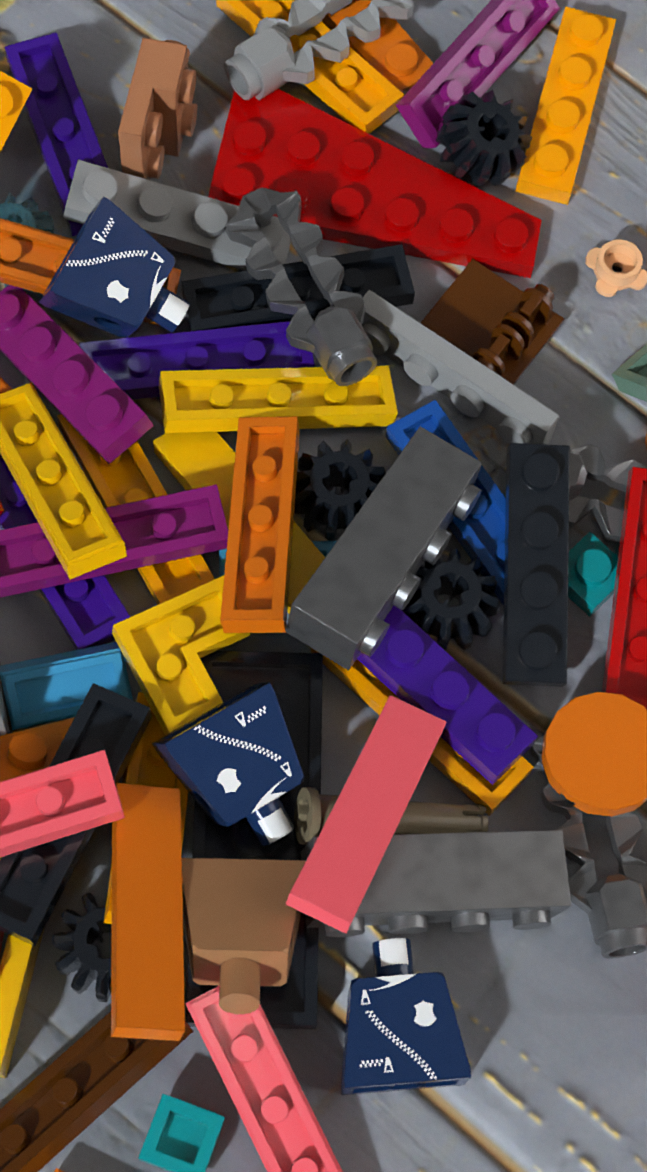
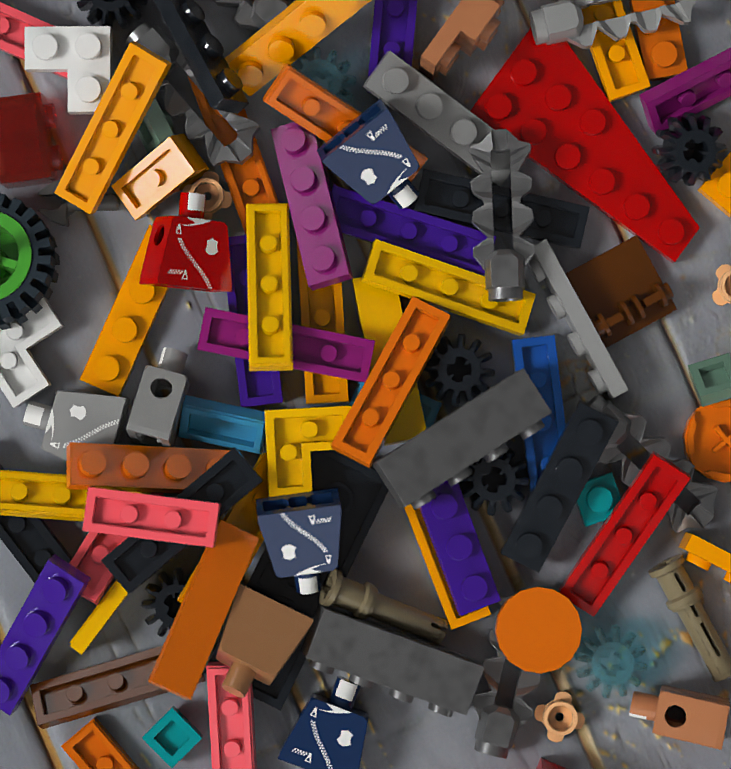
camera: 35 degrees right, 20 degrees up
coral tile [286,695,447,934] -> none

